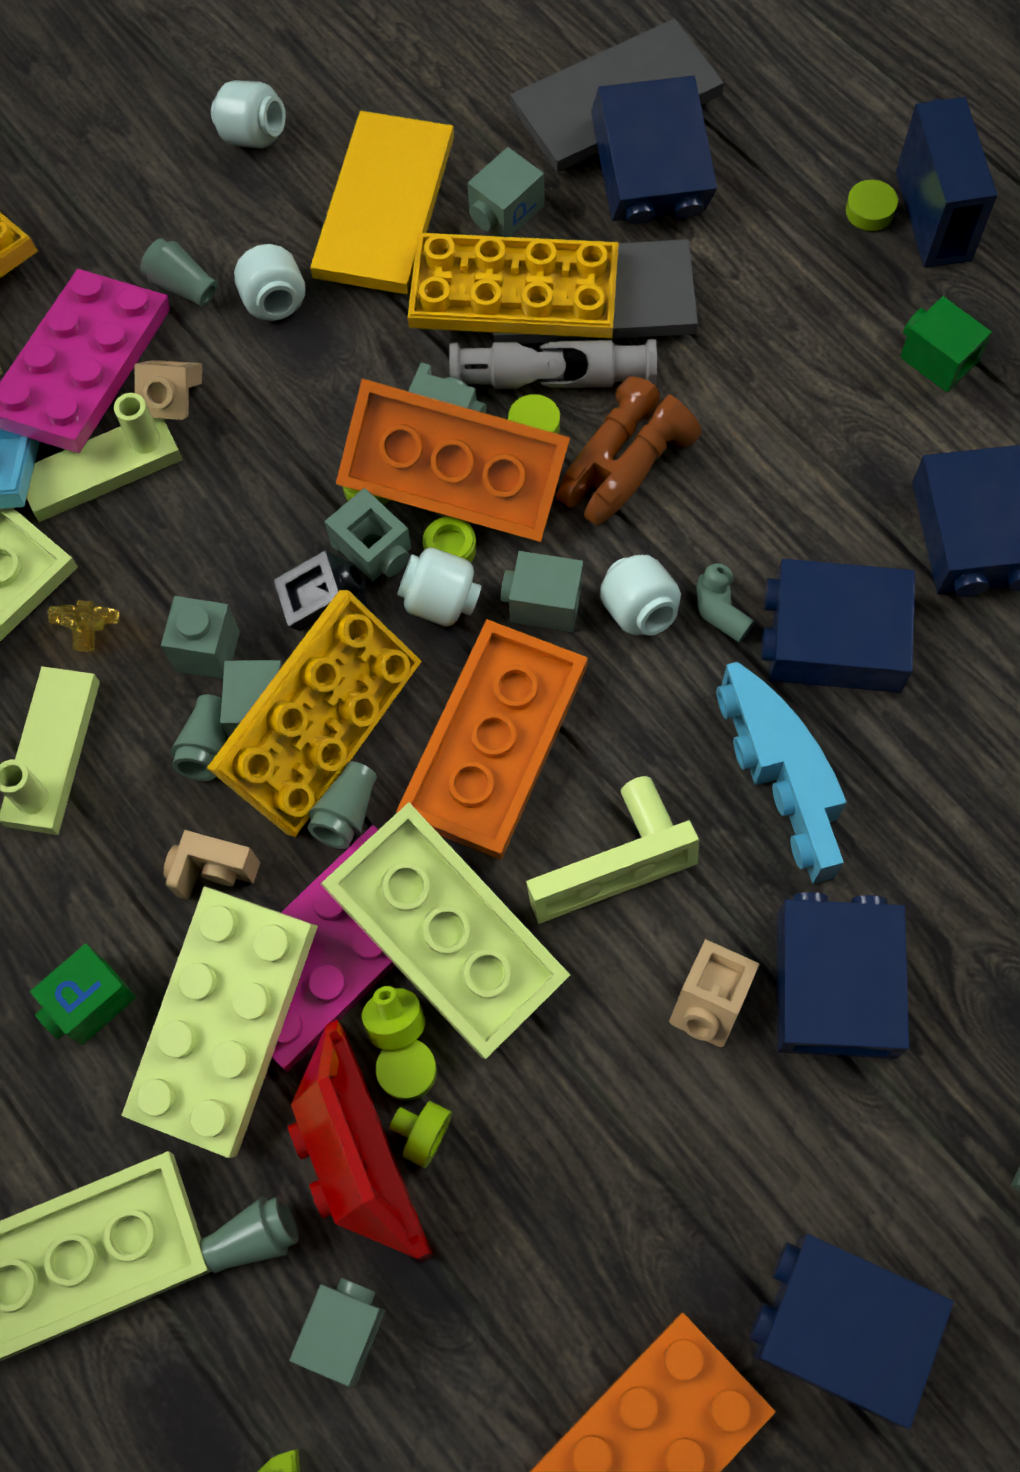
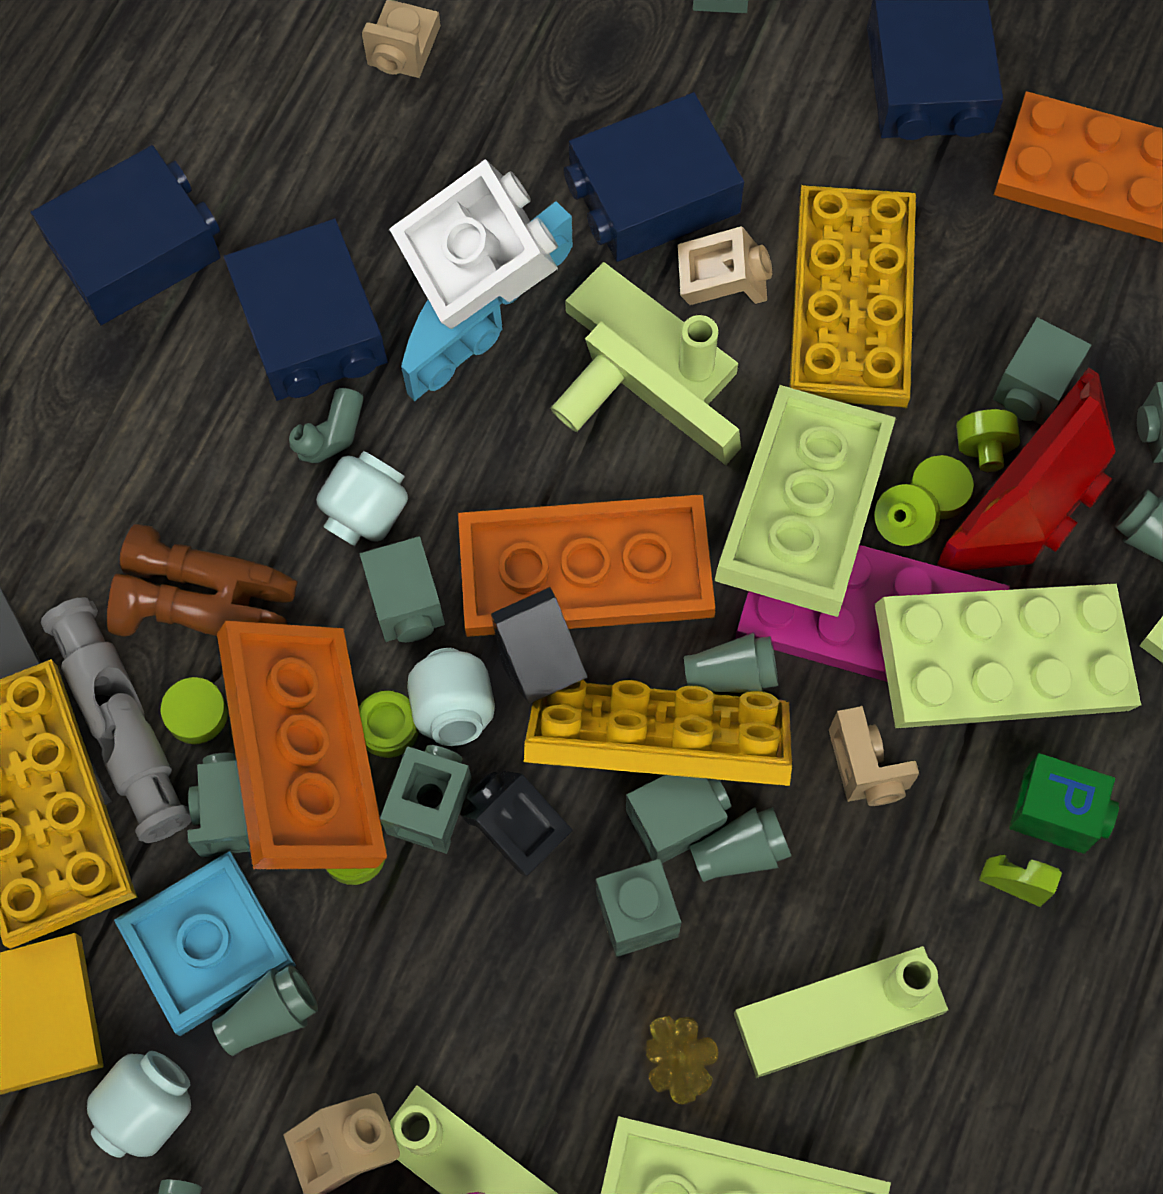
camera: 120 degrees left, 0 degrees up
none -> medium azure tile [114,851,296,1036]
none -> sand green cone [212,965,318,1056]
none -> white plate [389,159,558,329]
none -> slope [491,587,587,704]
none -> yellowish green piece [565,262,738,404]
none -> yellow tile [789,185,916,408]
none -> lime tile [979,855,1062,907]
none -> sand green brick [993,317,1091,425]

